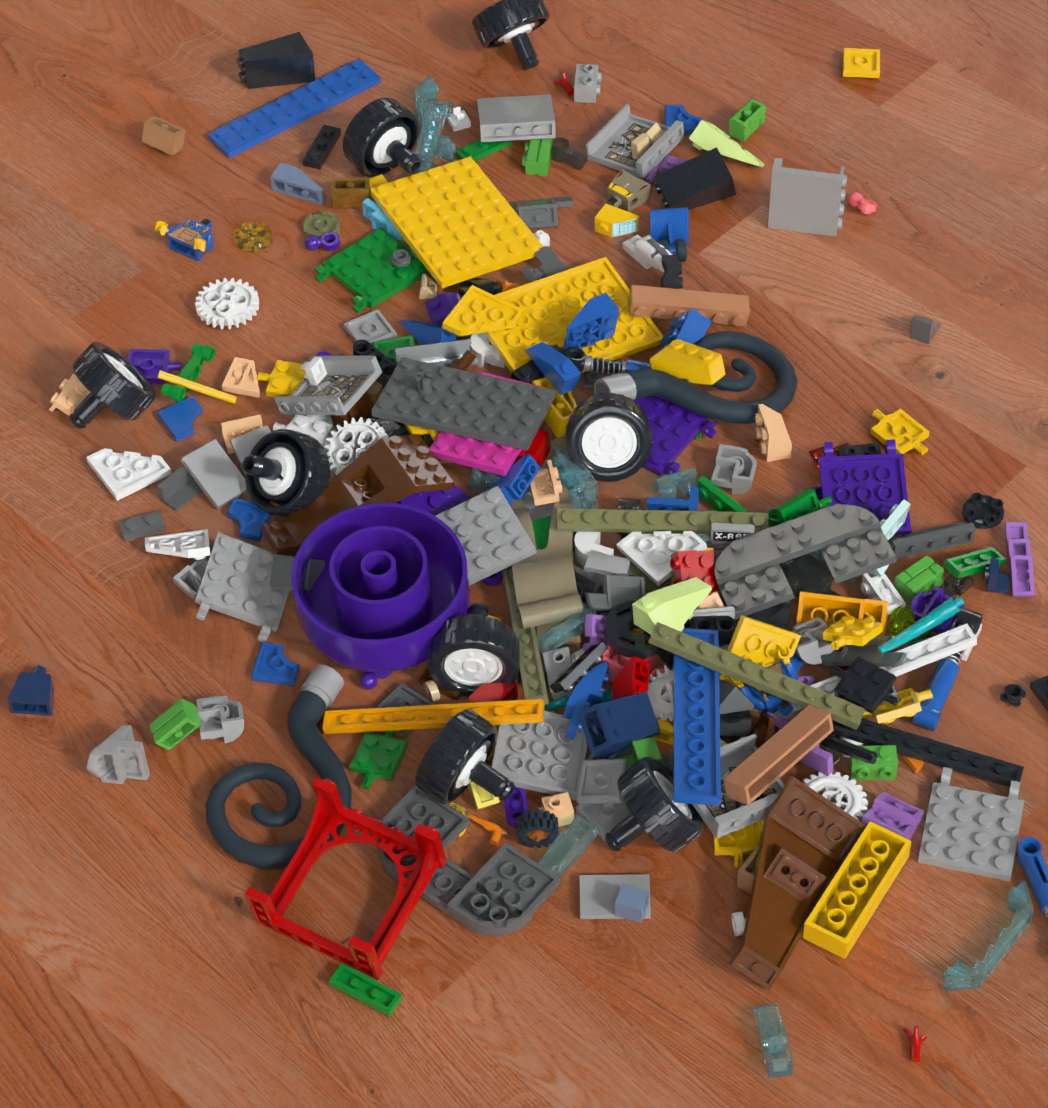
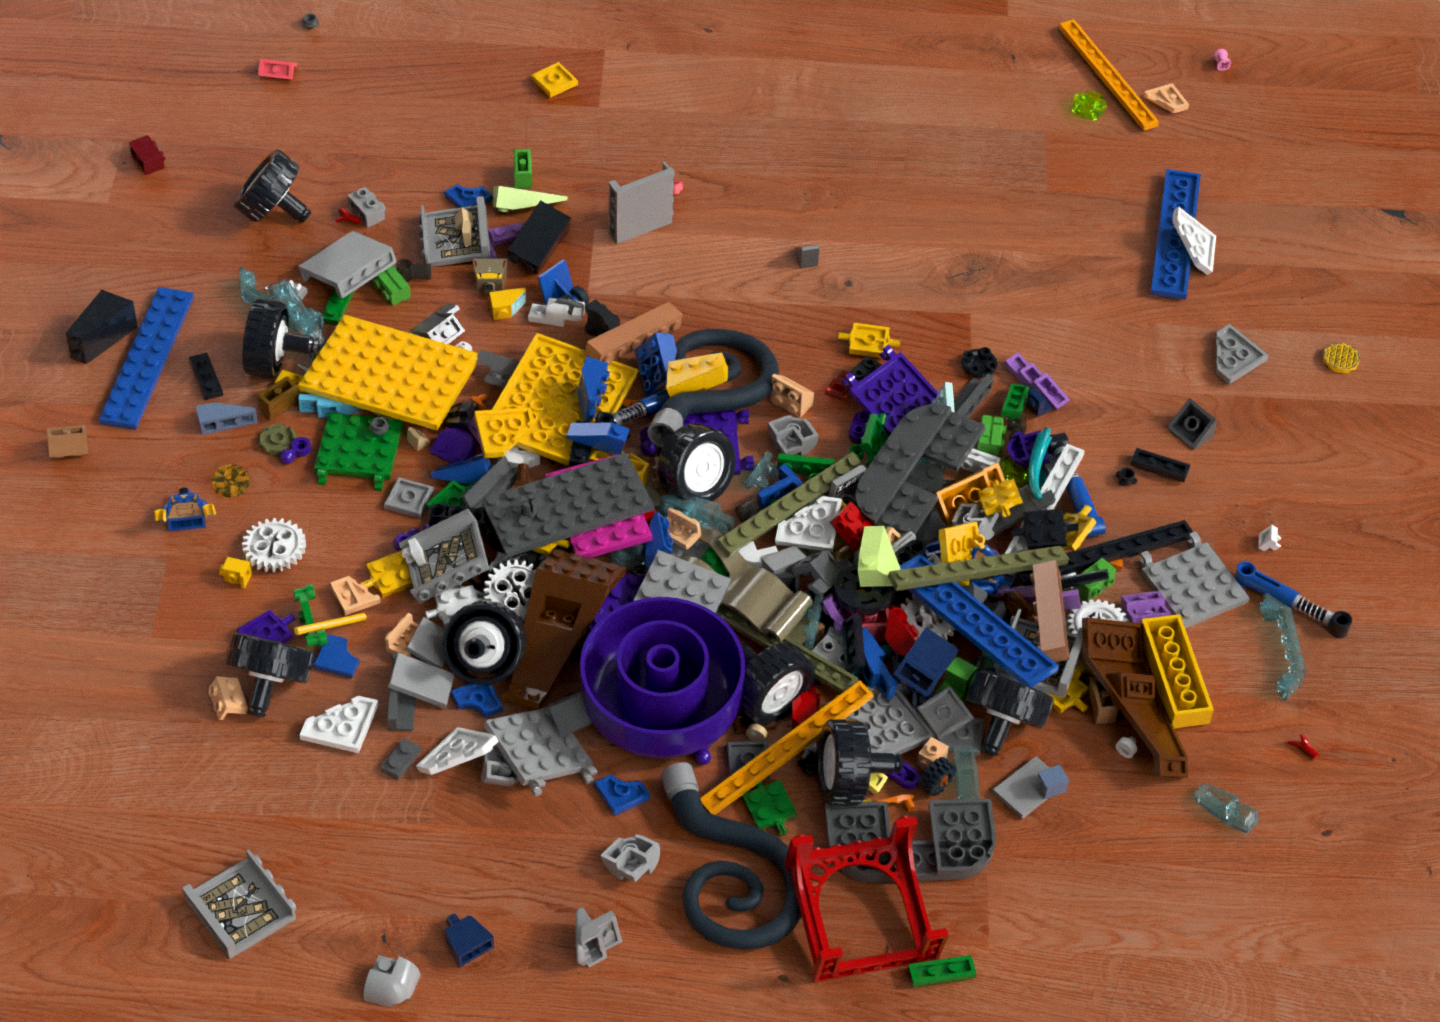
camera: 45 degrees left, 0 degrees up
bright green brick [150,699,202,750] -> none
none -> yellow brick [219,557,252,589]

